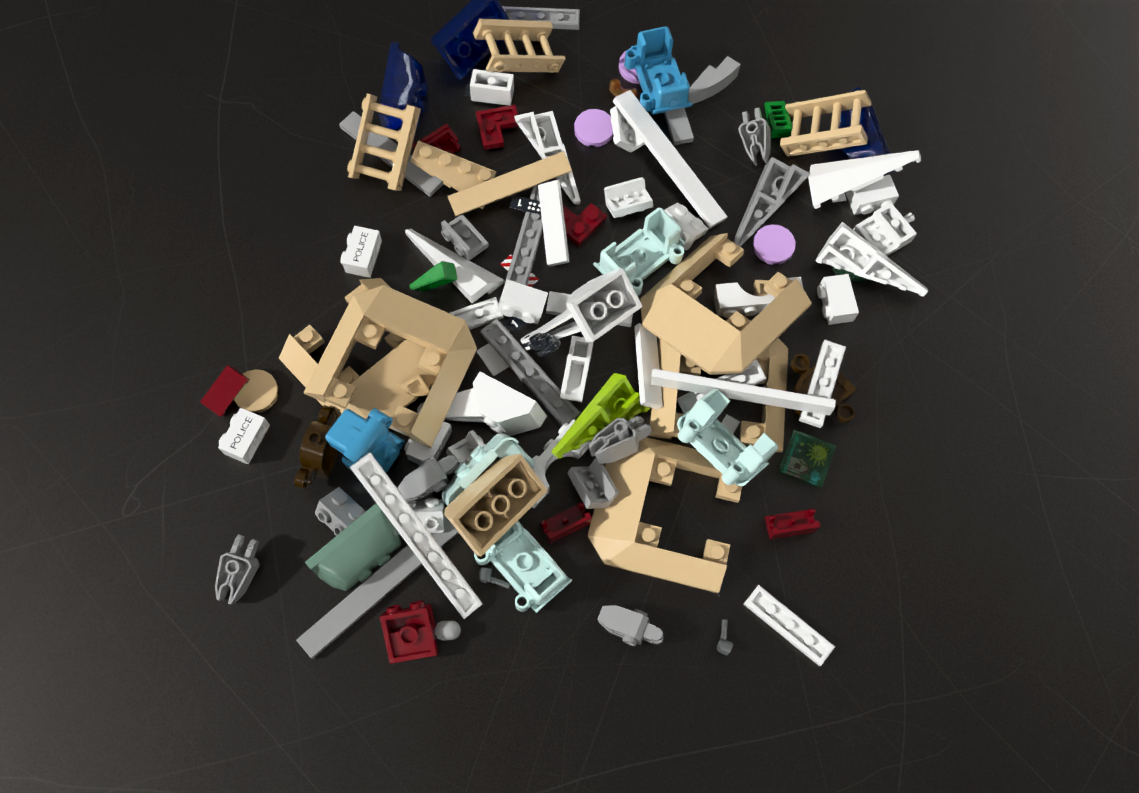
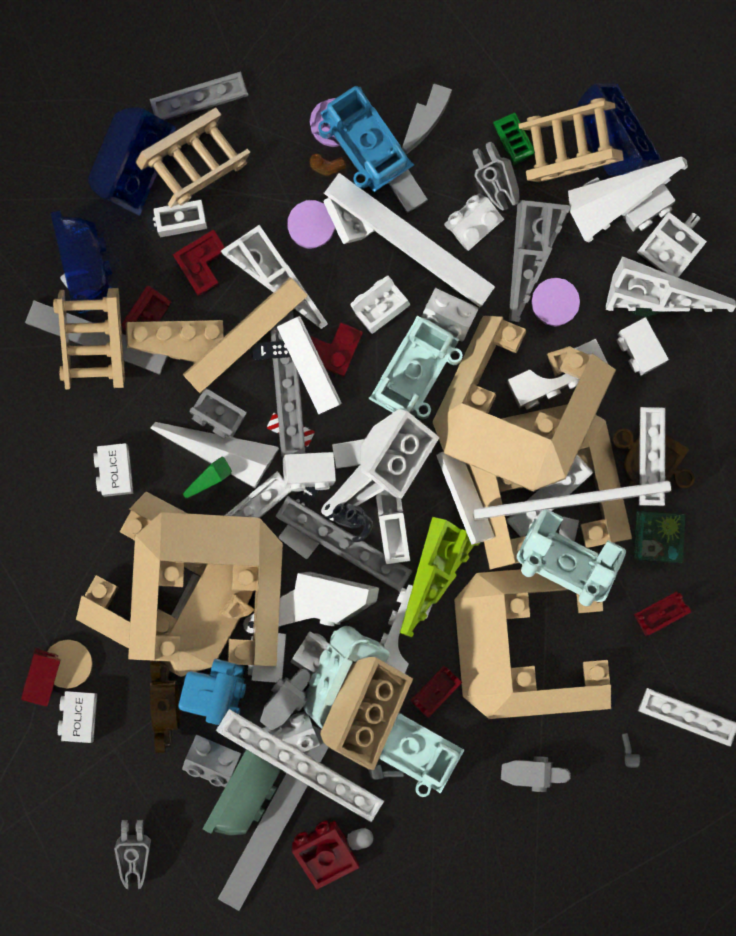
camera: 15 degrees left, 15 degrees up
light grey bracket [567,459,619,509] -> none
light grey hinge [589,416,652,464] -> none
none -> white bracket [444,194,504,251]

